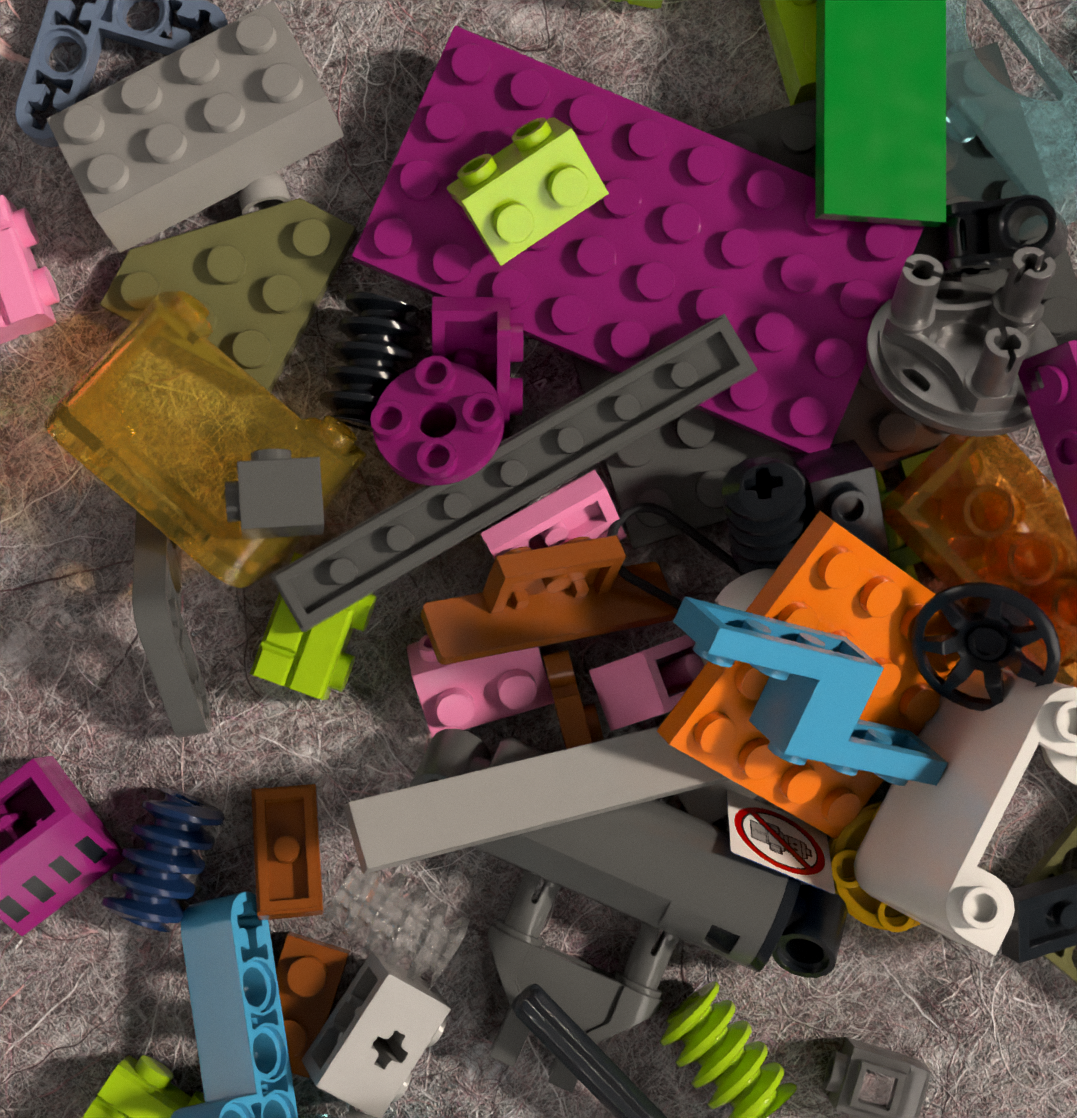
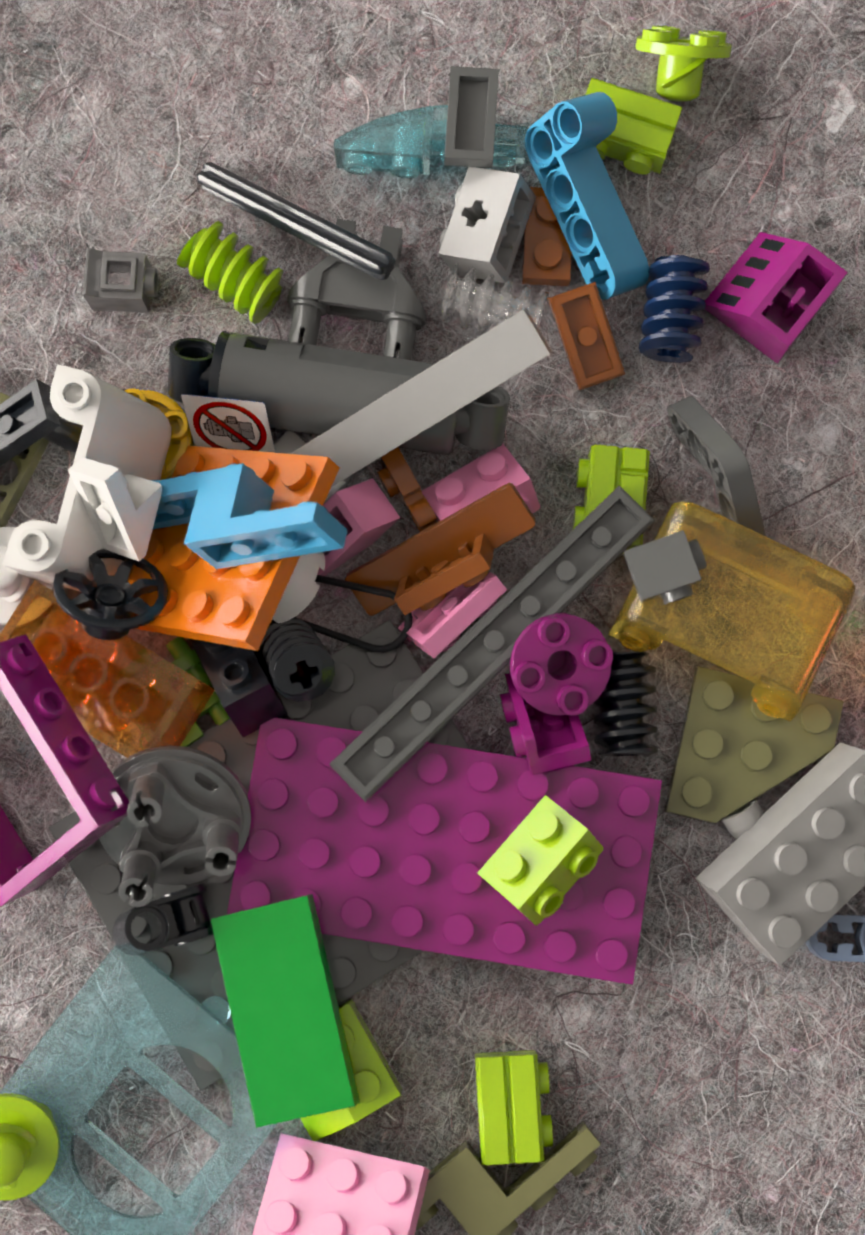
camera: 165 degrees right, 5 degrees down
none -> white slope [68,457,162,561]

